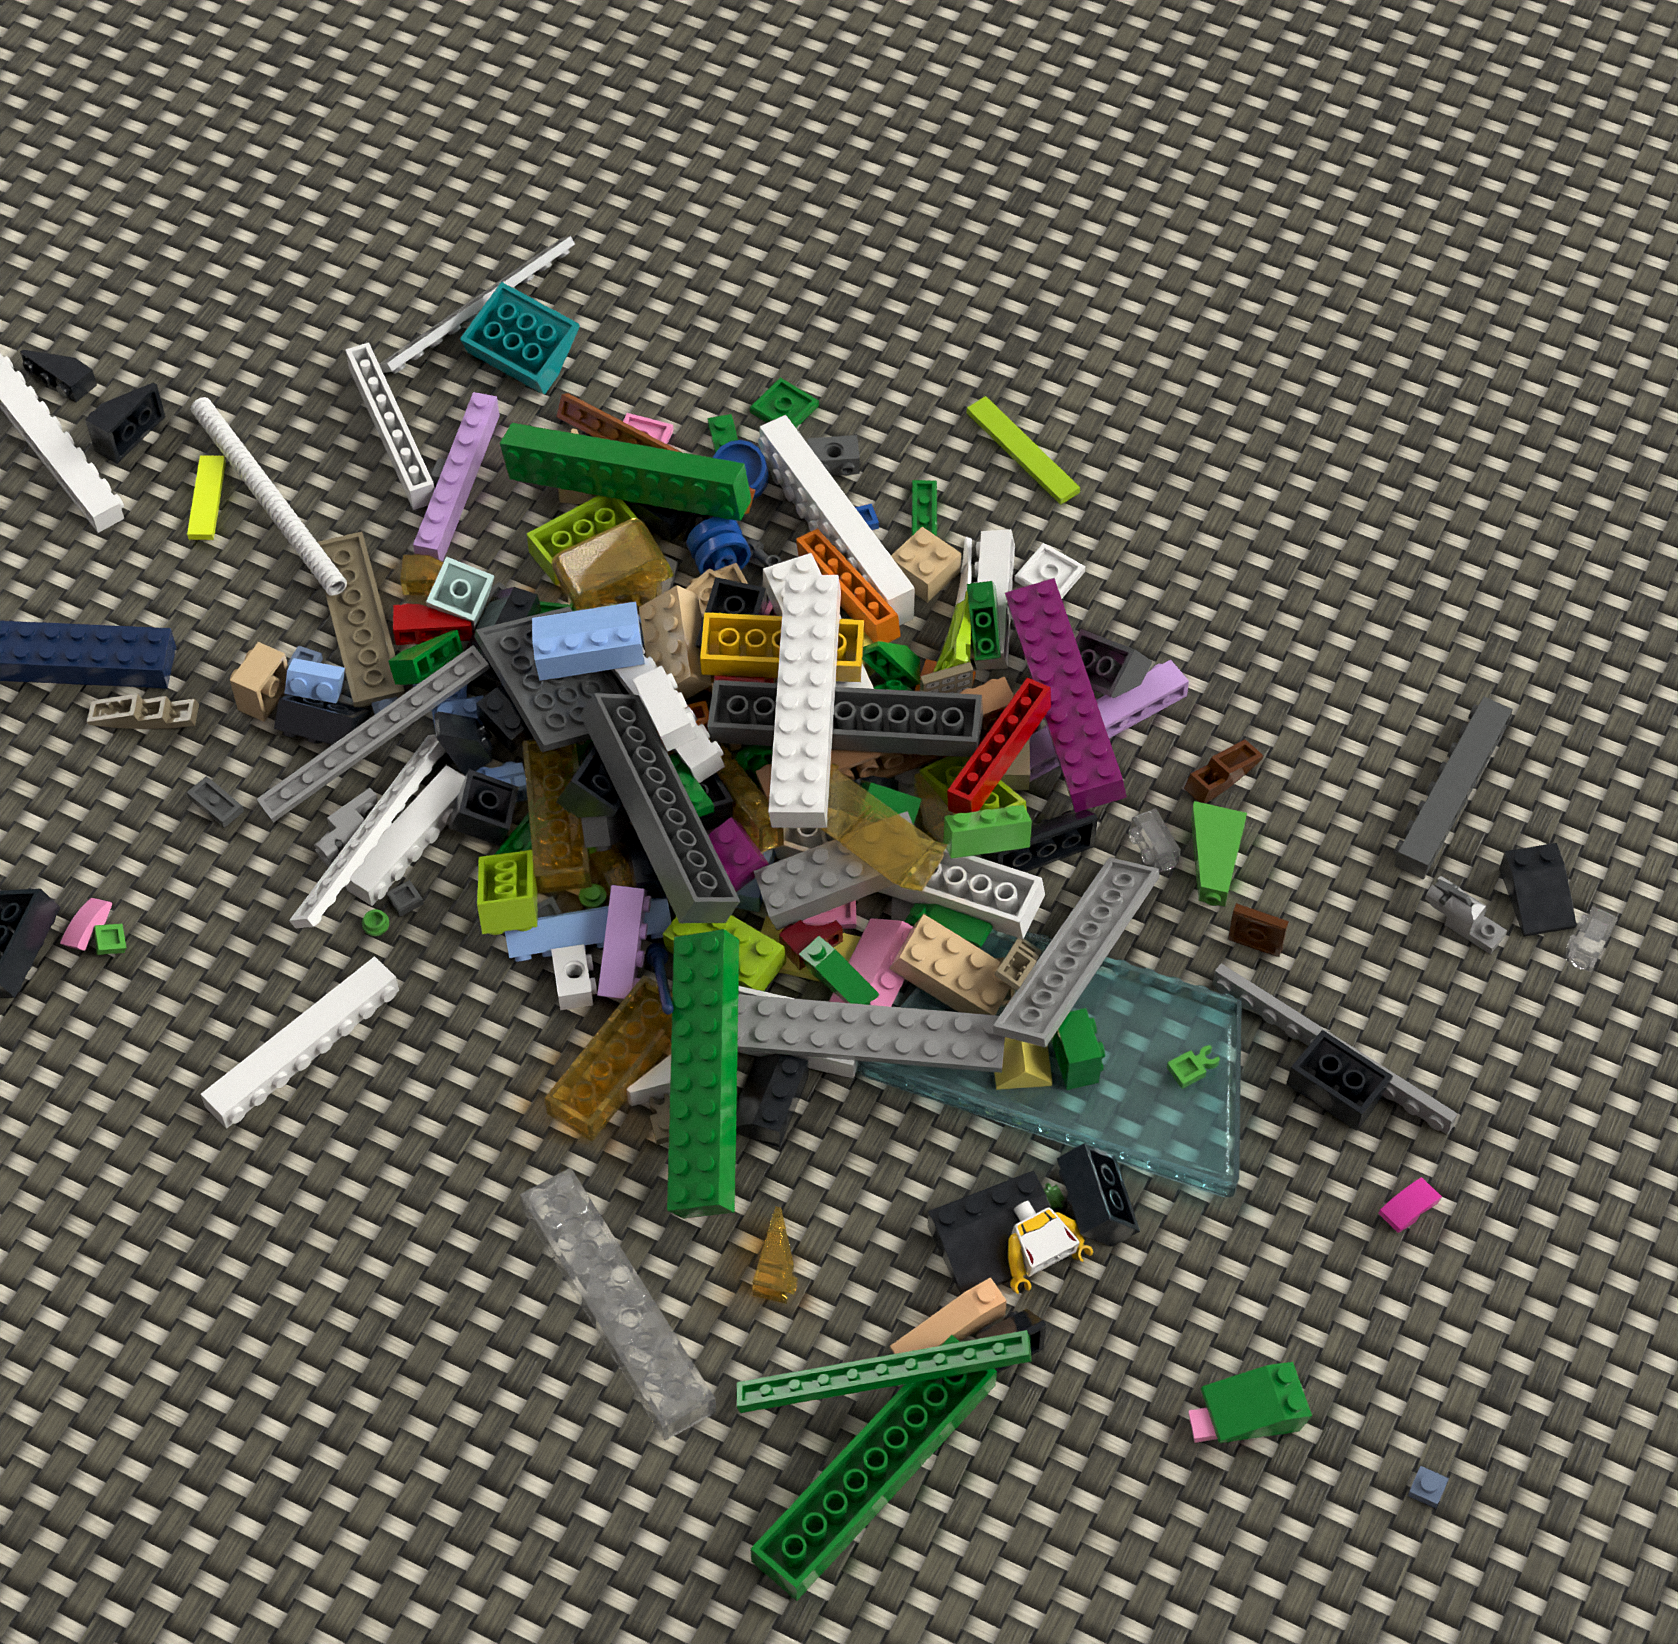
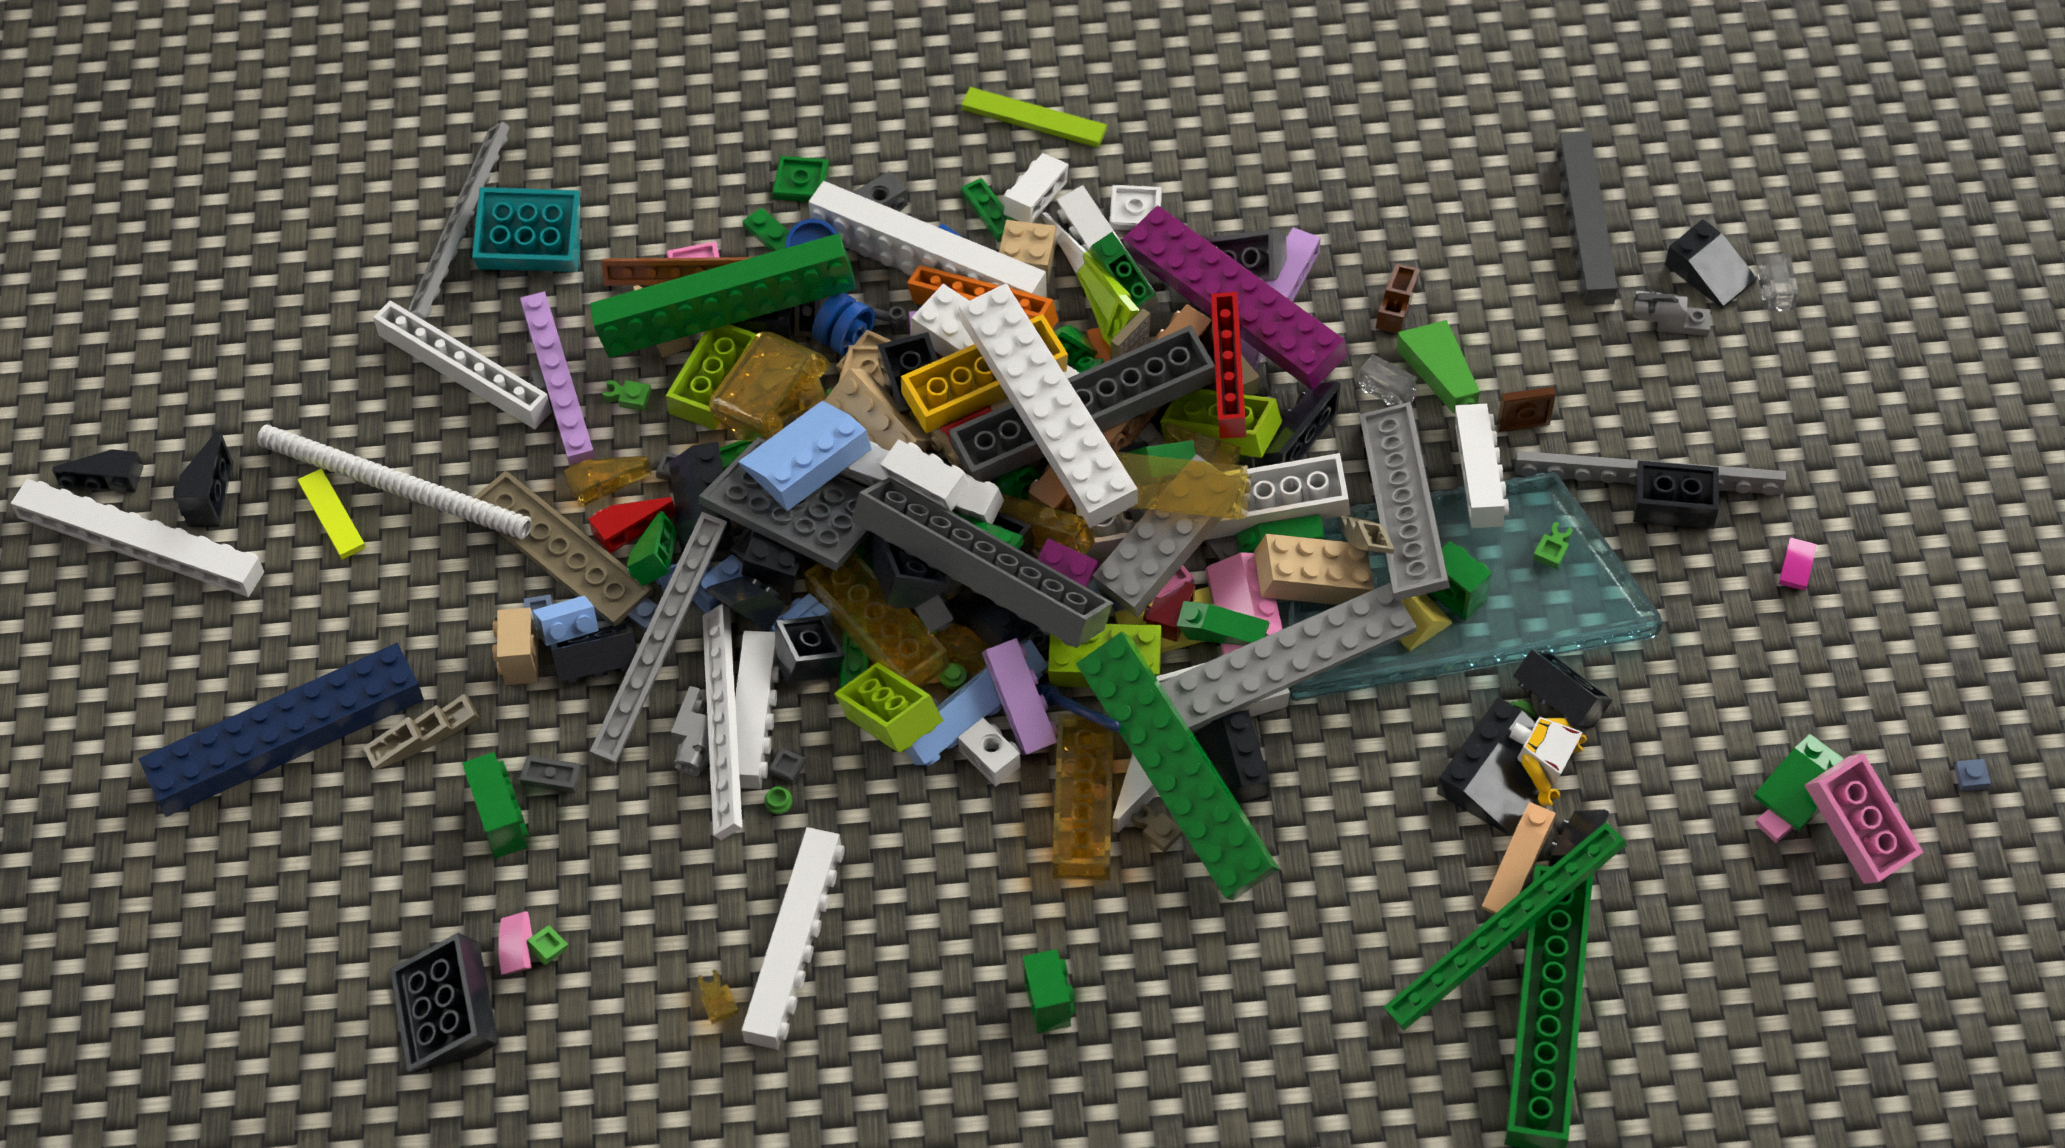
camera: 30 degrees left, 0 degrees up
light aqua slope [426,557,494,630] -> none
clear brick [520,1168,716,1441] -> none
clear yellow slope [752,1206,798,1304] -> none
bright green brick [943,805,1032,859] -> none
none -> green brick [462,752,529,859]
none -> bright green plate [602,380,652,411]
none -> clear yellow plate [698,970,739,1024]
none -> white brick [1003,153,1068,223]
none -> green brick [1023,949,1075,1034]
none -> white brick [1455,404,1509,528]
none -> bright pink brick [1804,753,1923,884]

